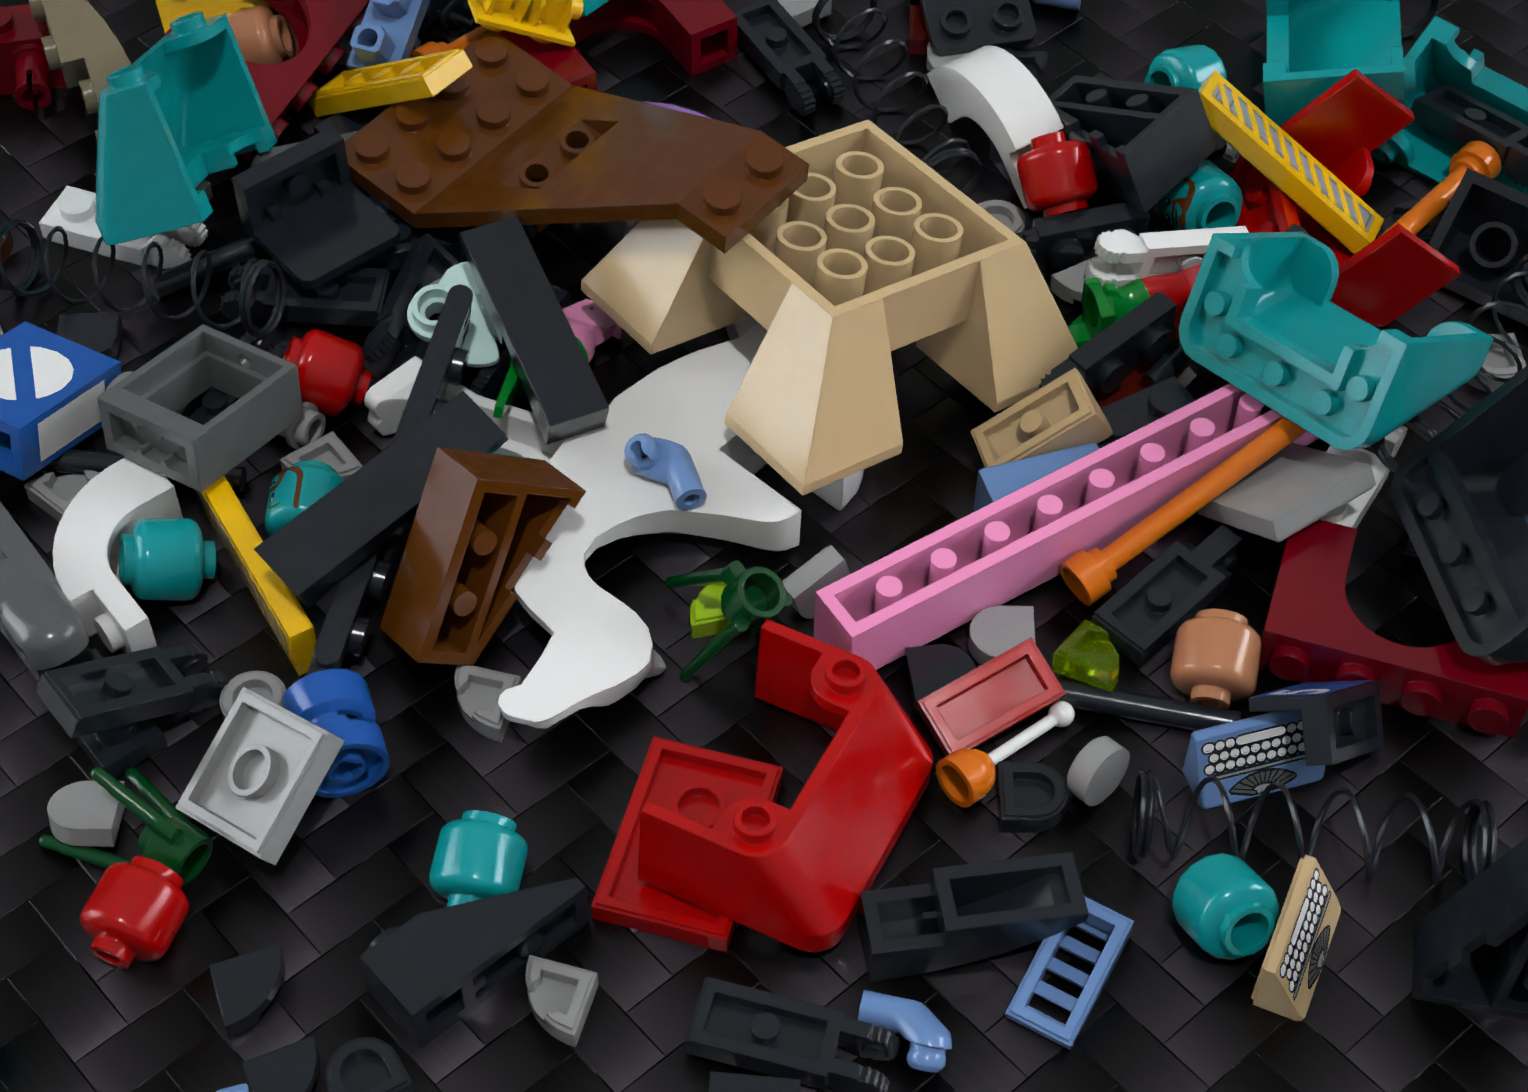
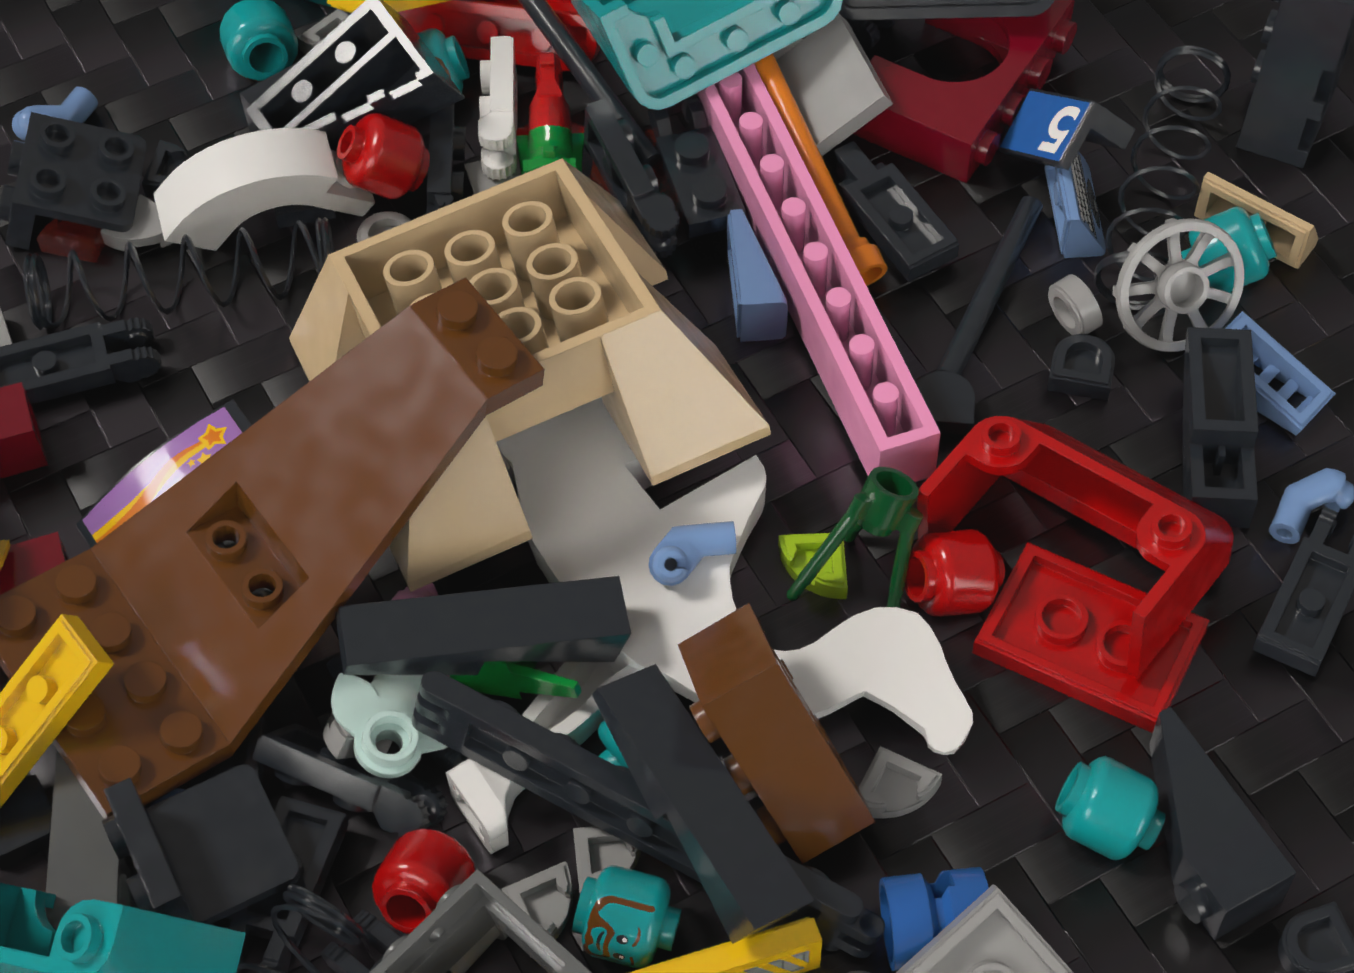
camera: 75 degrees left, 5 degrees up
light grey tile [526,955,599,1047] -> none
light grey tile [782,545,850,619] -> none
tile [915,637,1066,757] -> none
orange hinge [936,701,1075,808] -> none
light grey tile [968,605,1036,665] -> none
tan slope [970,368,1113,468] -> none
clear neon green tile [1053,620,1119,692] -> none
nougat head [1170,608,1262,709] -> none
none -> red head [905,529,1005,616]
none -> light grey wheel [1112,218,1244,352]

